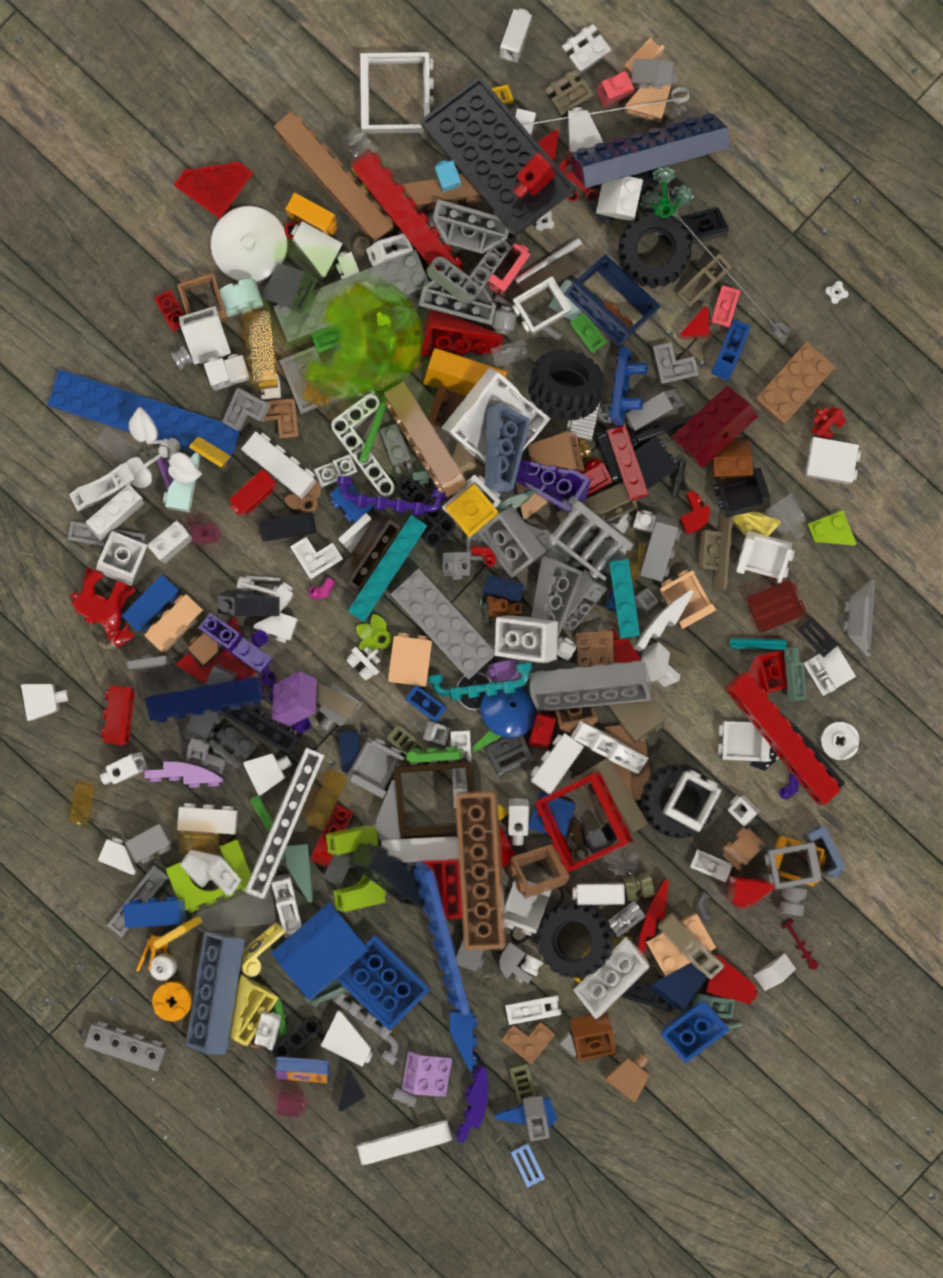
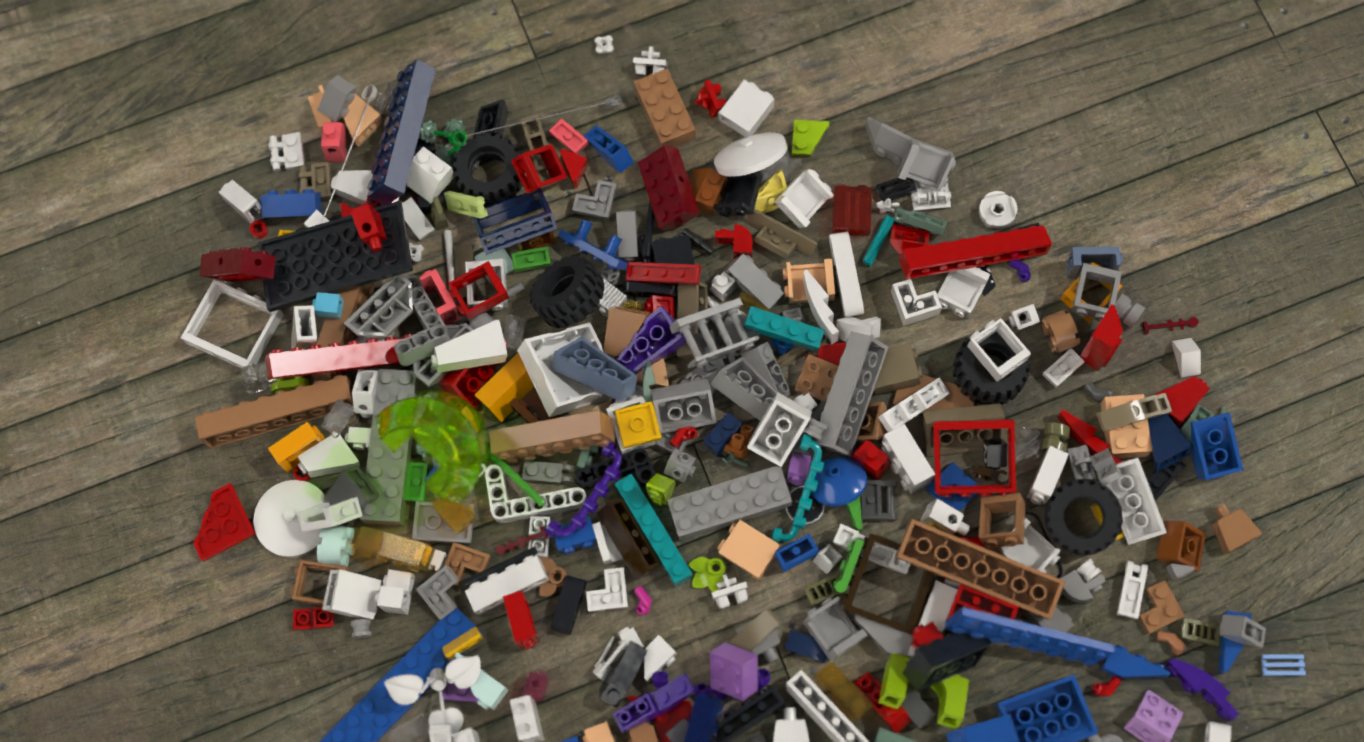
camera: 55 degrees left, 15 degrees down
none -> dark red brick [199,247,276,283]
none -> red bush [250,220,268,239]
none -> blue brick [261,189,322,218]
none -> white slope [291,306,317,350]
none -> white panel [297,497,362,531]
none -> clear hips [321,399,355,439]
none -> white slope [402,198,435,240]
none -> olive slope [430,197,449,231]
none -> white slope [431,320,507,373]
none -> yellowish green plate [444,191,488,218]
none -> red window [448,261,509,320]
none -> black bar [463,546,538,587]
none -> dark red piece [496,526,548,555]
none -> red window [511,144,567,194]
none -> white hips [633,46,667,75]
none -> lime slope [646,474,676,506]
none -> white dish [714,132,787,176]
none -> light grey wheel [803,418,828,440]
none -> white beam [829,232,864,317]
none -> white plant [876,198,899,214]
none -> white brick [891,279,942,326]
none -> light grey panel [897,138,956,191]
none -> red brick [911,622,944,649]
none -> light grey slope [1090,448,1121,486]
none -> red arm [1092,675,1122,697]
none -> nougat arm [1157,631,1185,655]

